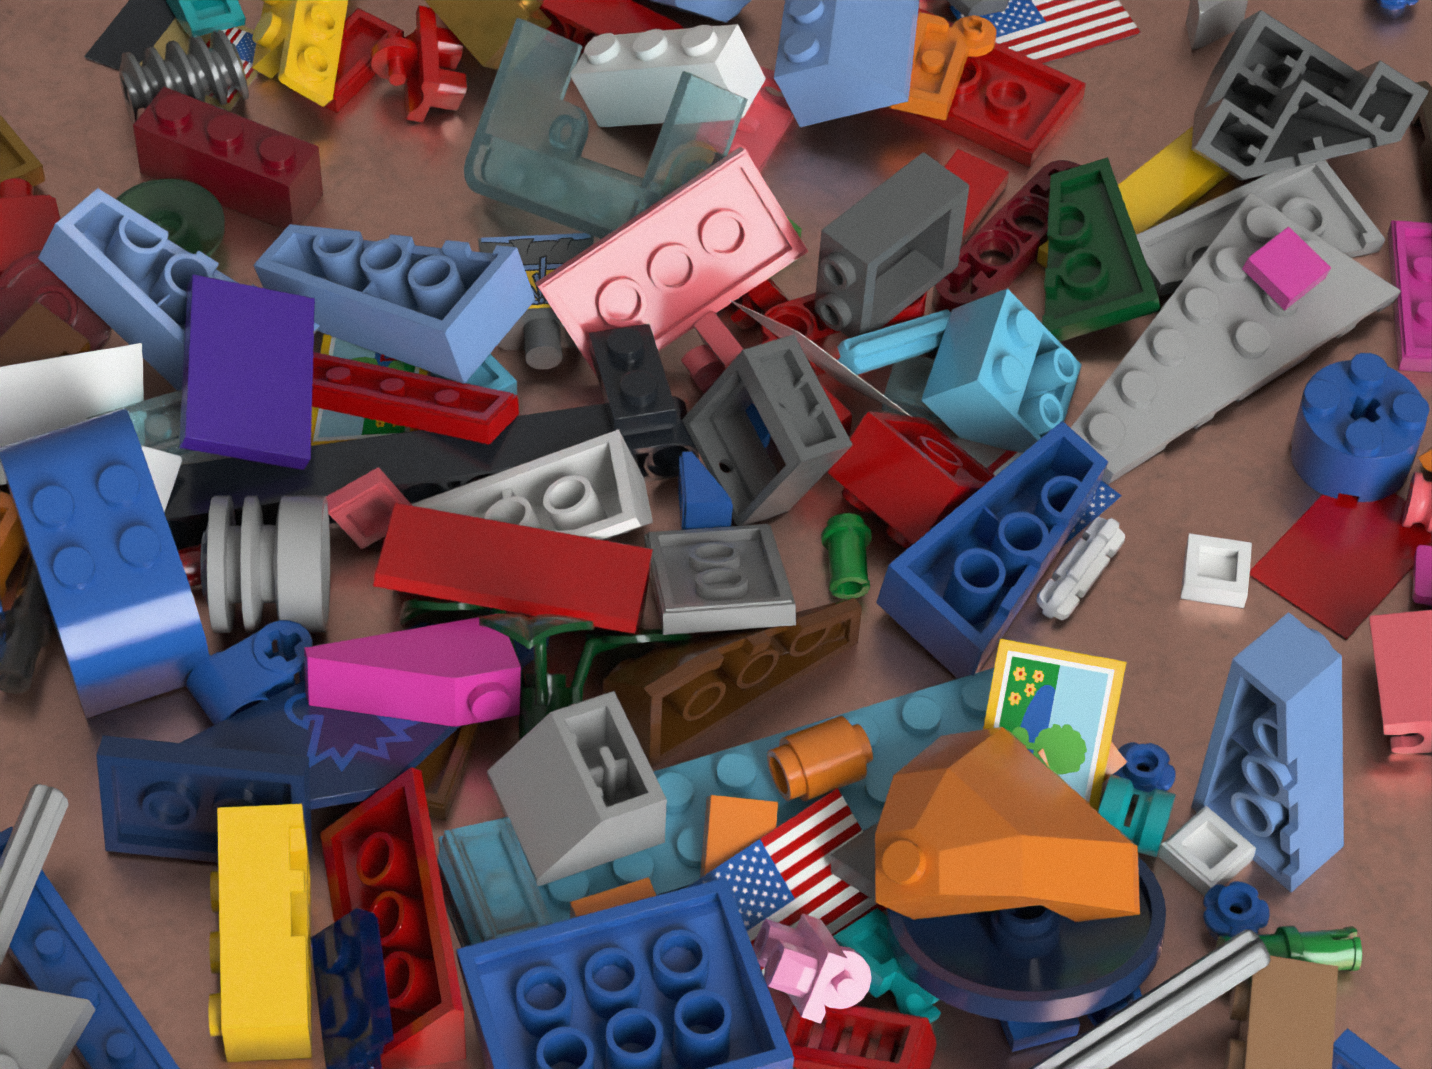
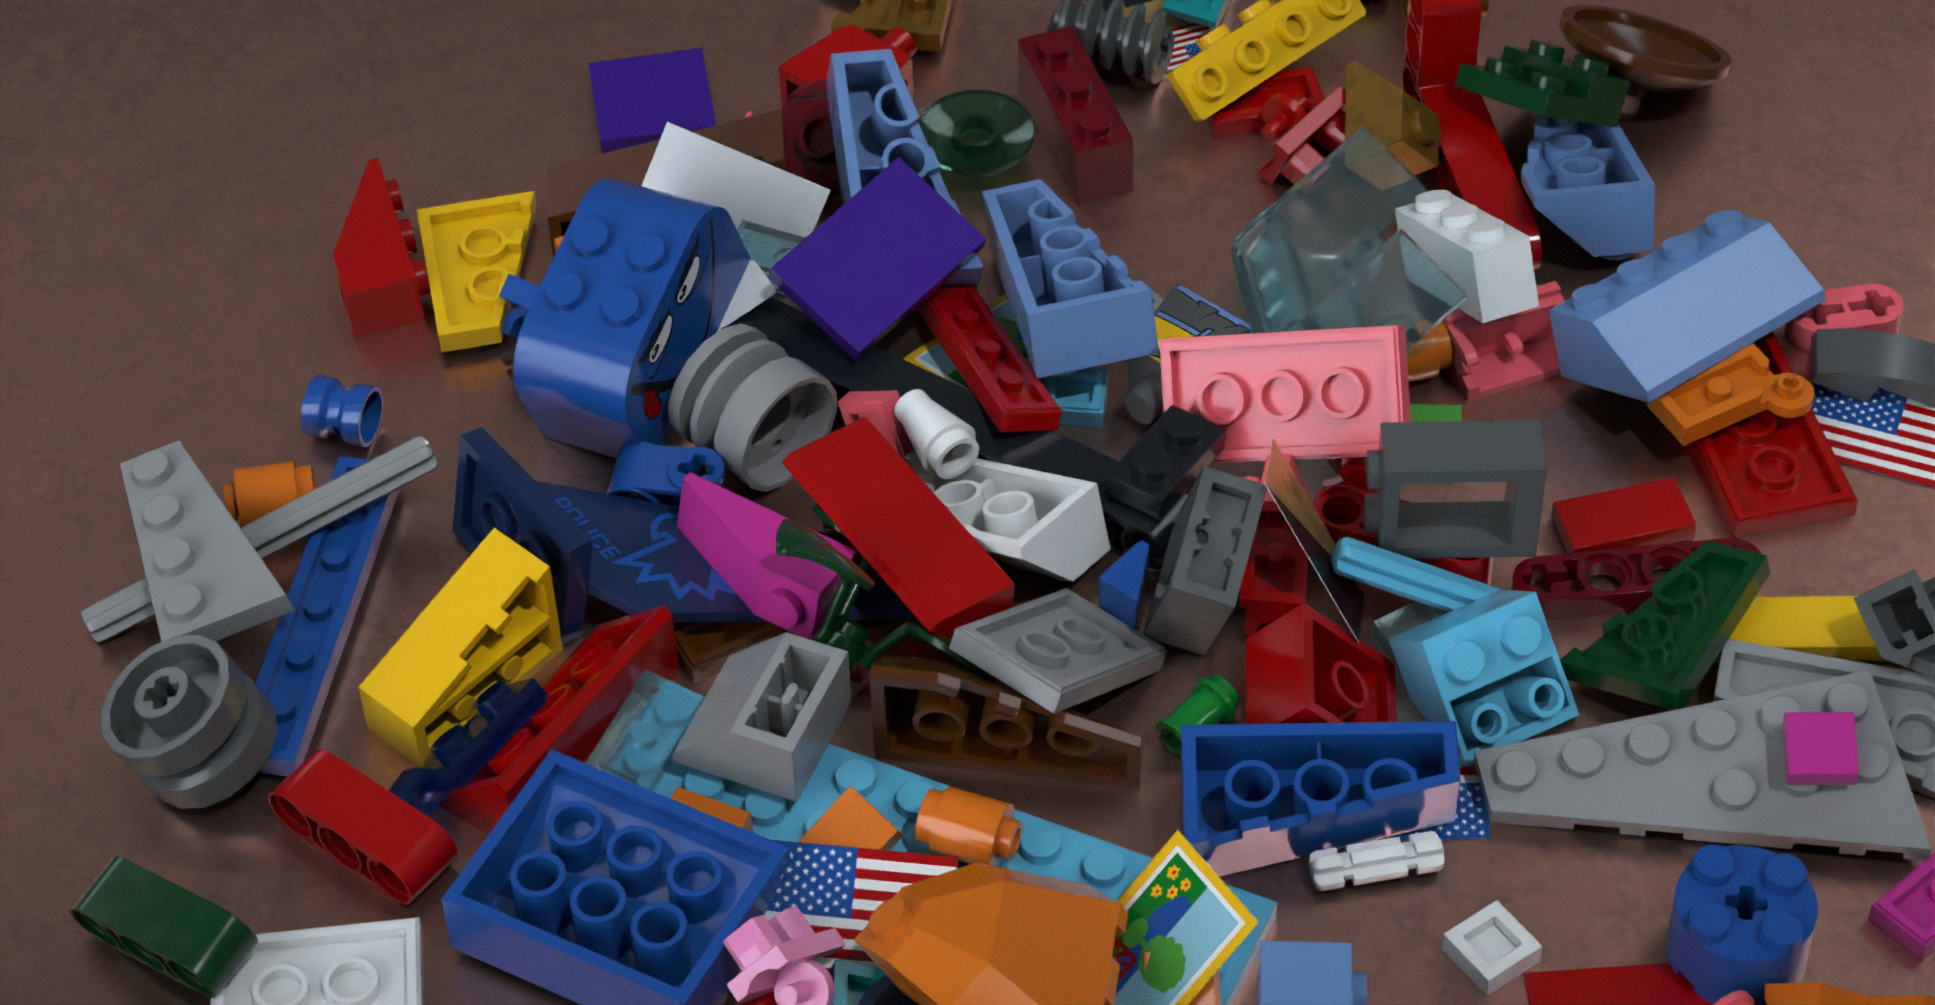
camera: 50 degrees right, 5 degrees down
none -> white cone [894,389,979,479]

